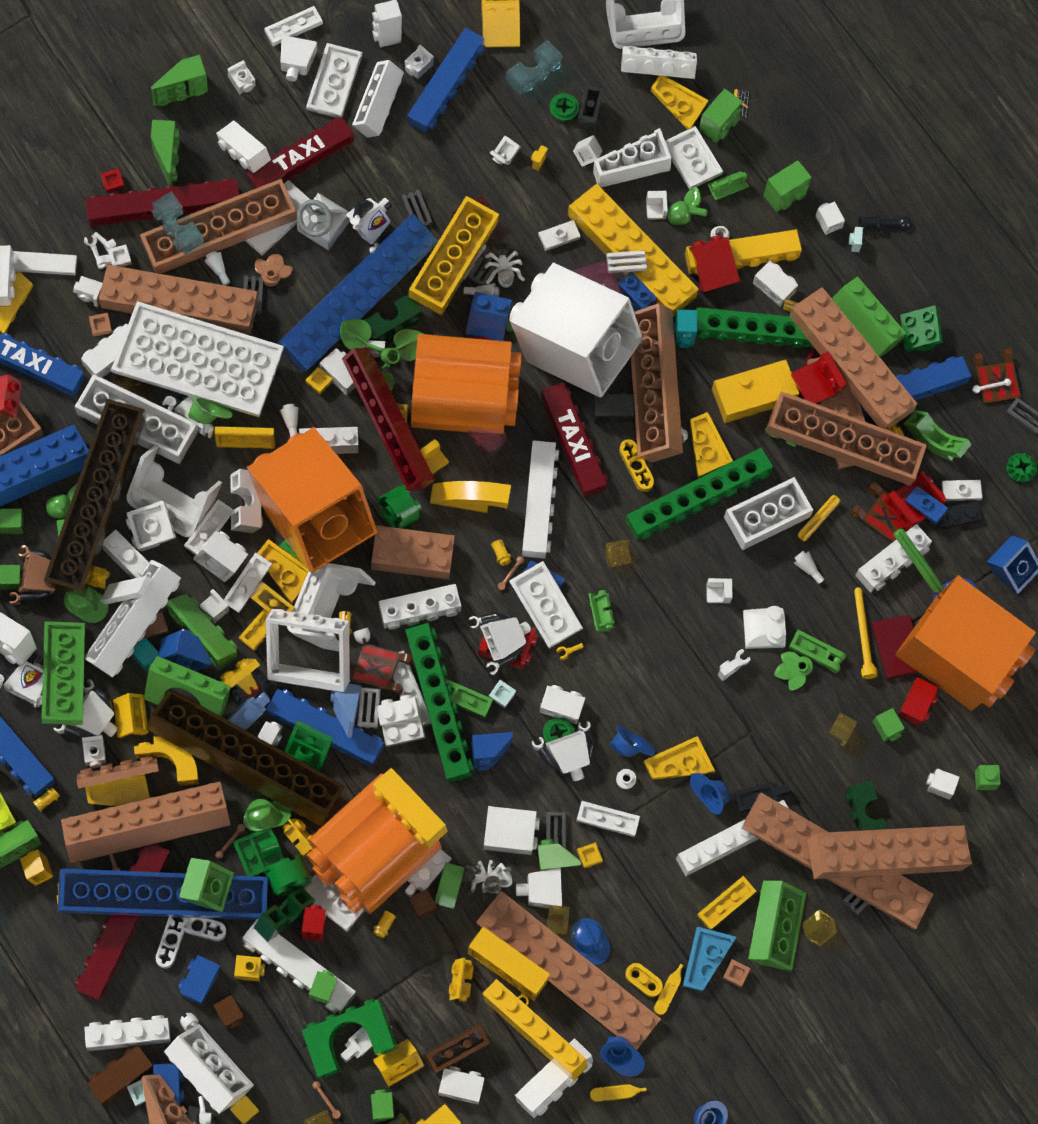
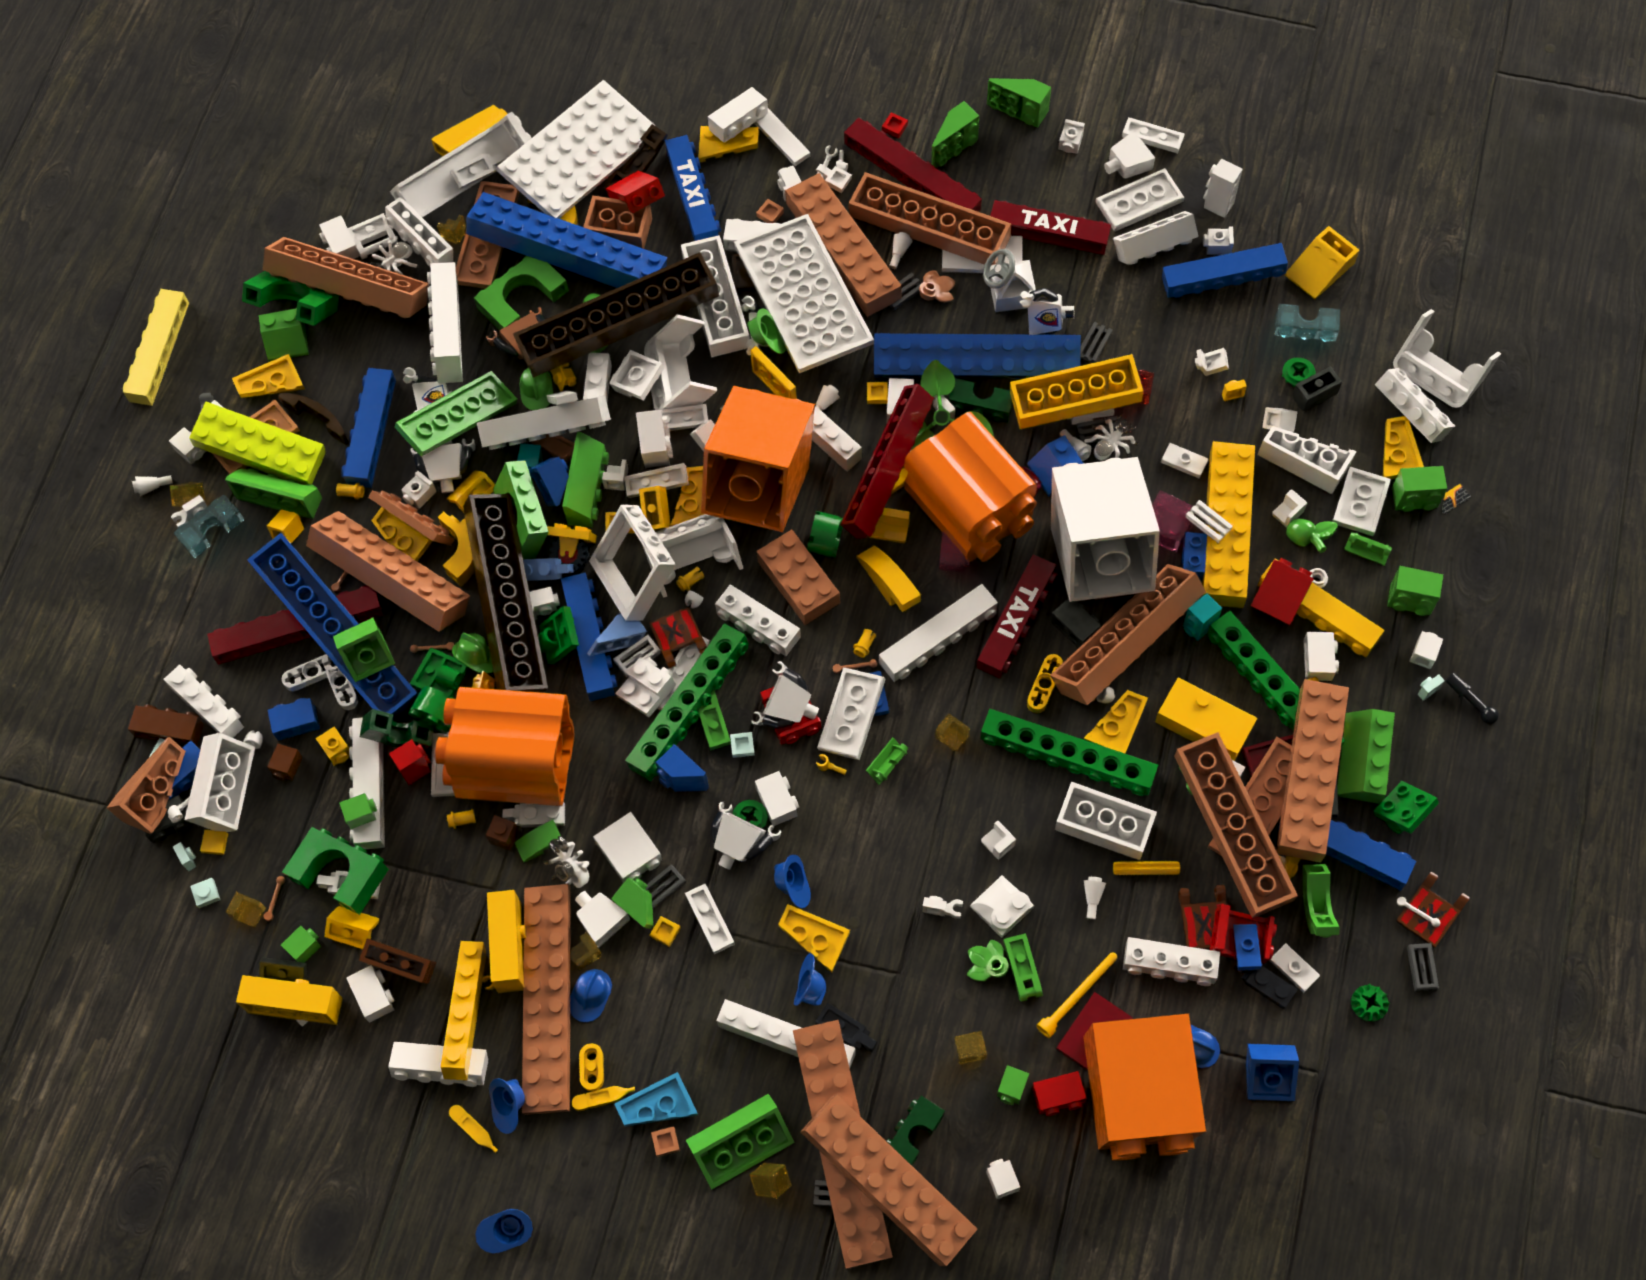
camera: 60 degrees right, 5 degrees down
clear light blue arch [152,191,204,255] -> none
white brick [216,121,271,173] -> none
yellow brick [373,768,448,848] -> none
yellow hinge [449,958,474,1002] -> none
white plate [616,769,636,789] -> none
yellow plate [697,876,756,930] -> none
red bracket [791,351,847,404] -> none
bright green axle [894,529,944,593] -> none
bright green brick [975,765,1000,790] -> none

